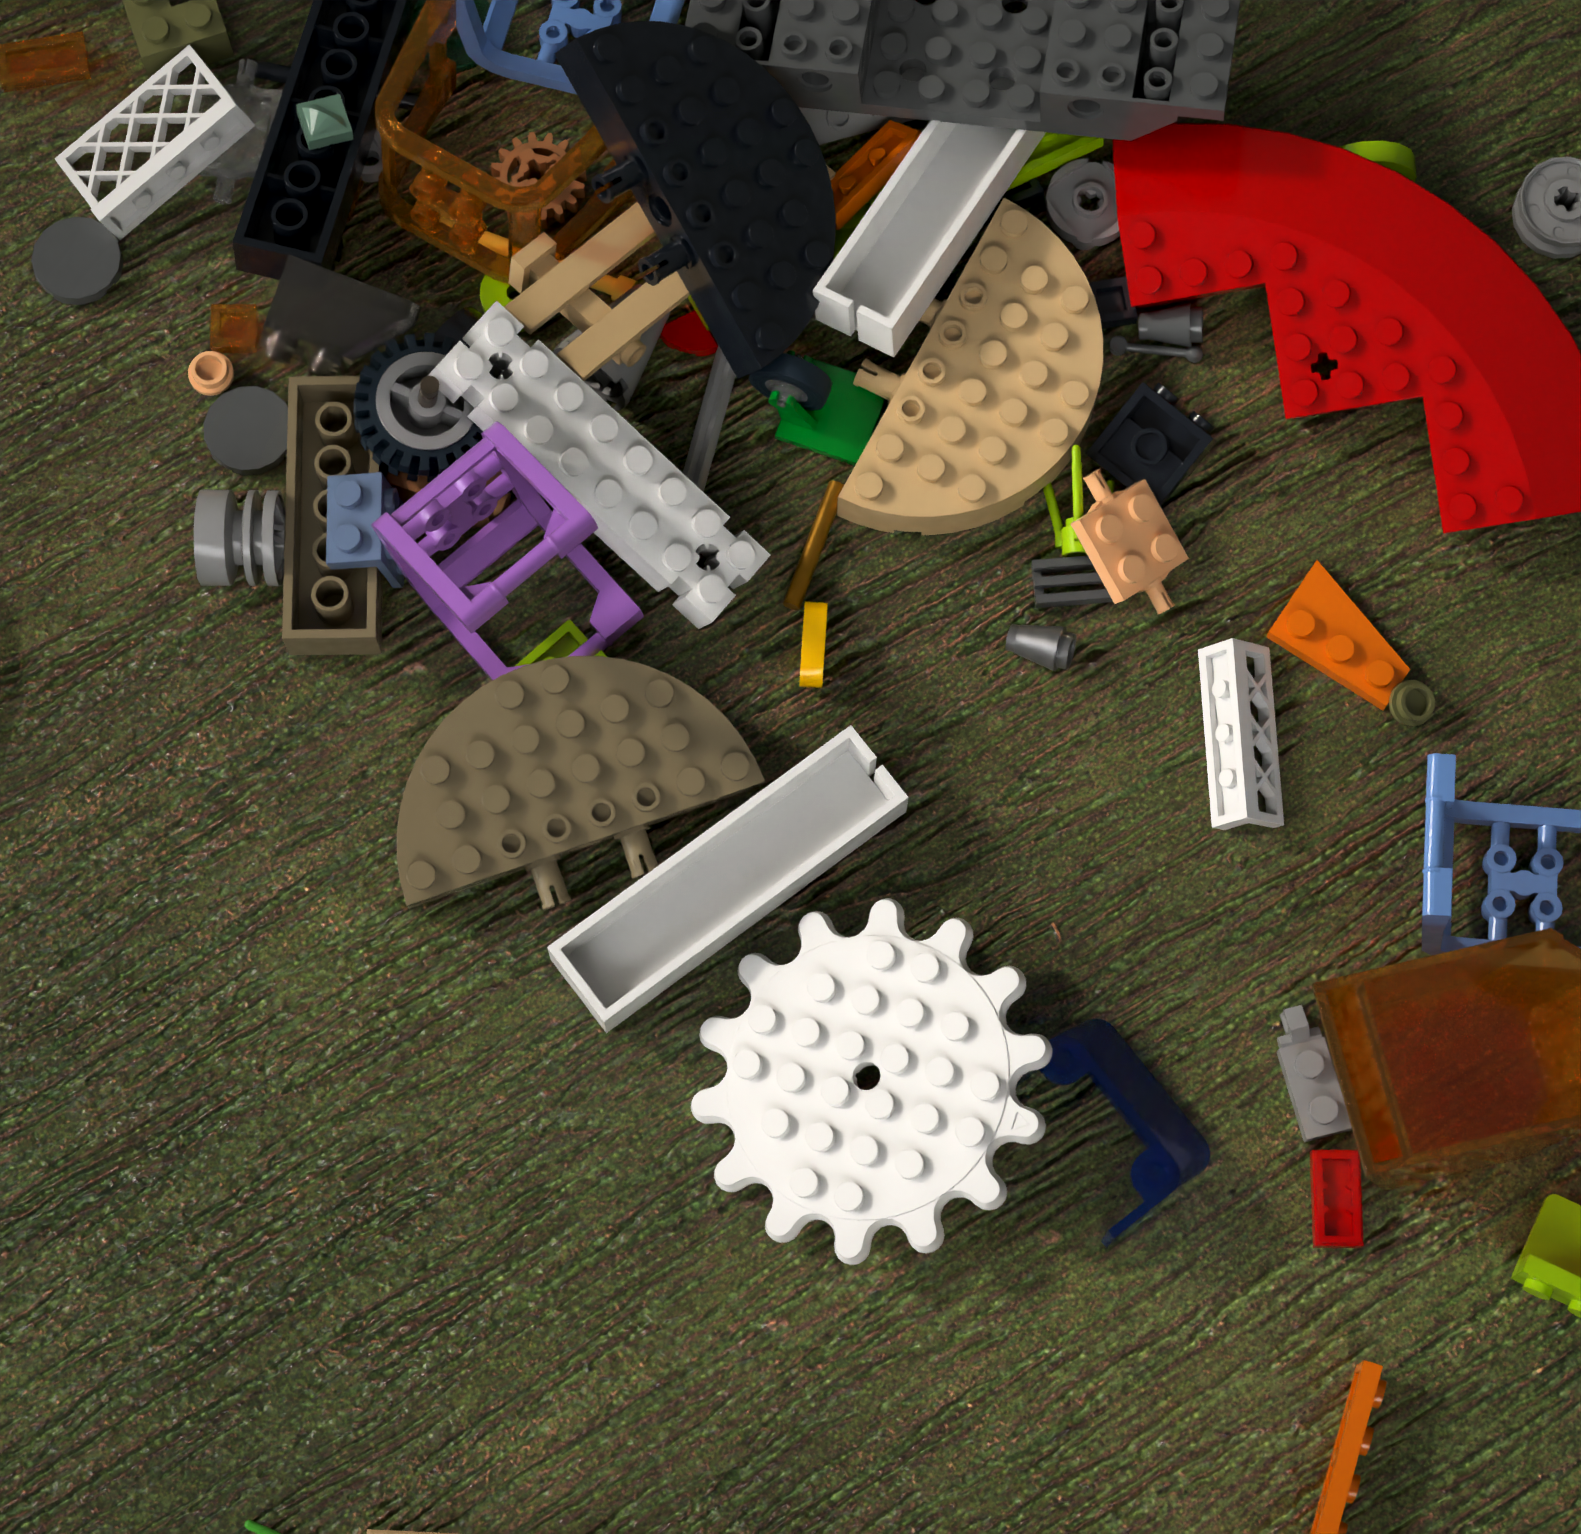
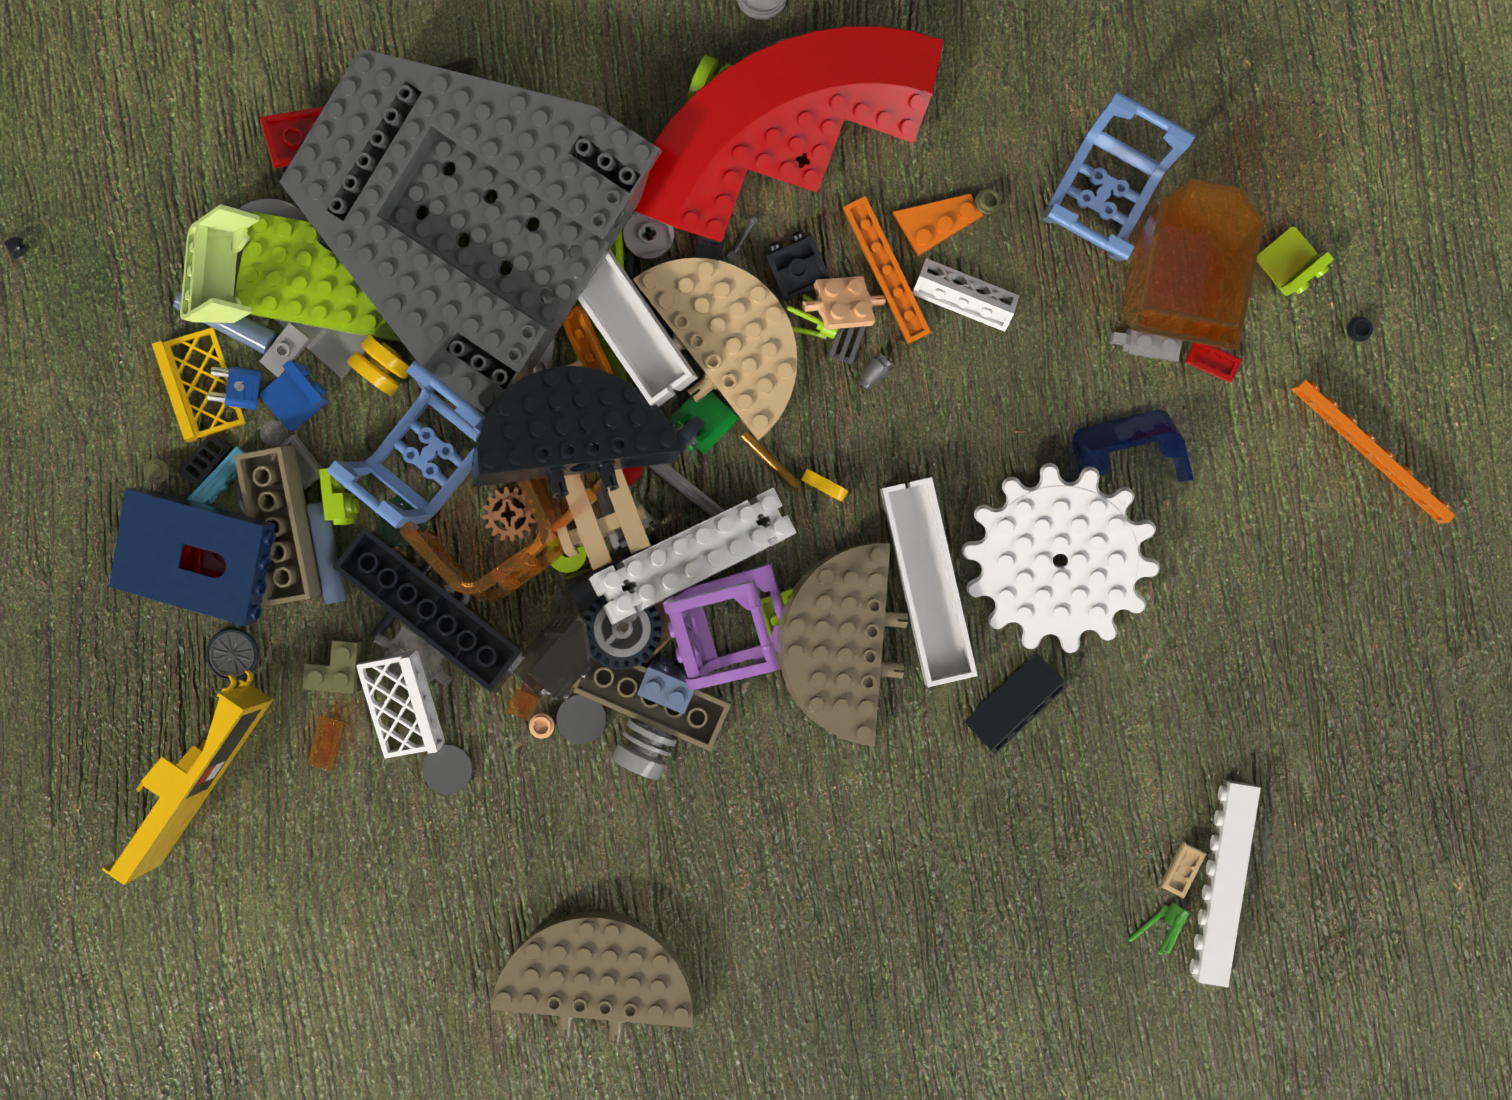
camera: 65 degrees left, 15 degrees up
sand green tile [296,94,353,150] -> none
dark grey cone [1138,302,1203,347] -> none
none -> orange plate [843,196,931,344]
none -> black brick [964,653,1068,755]
none -> black plate [1346,316,1373,342]

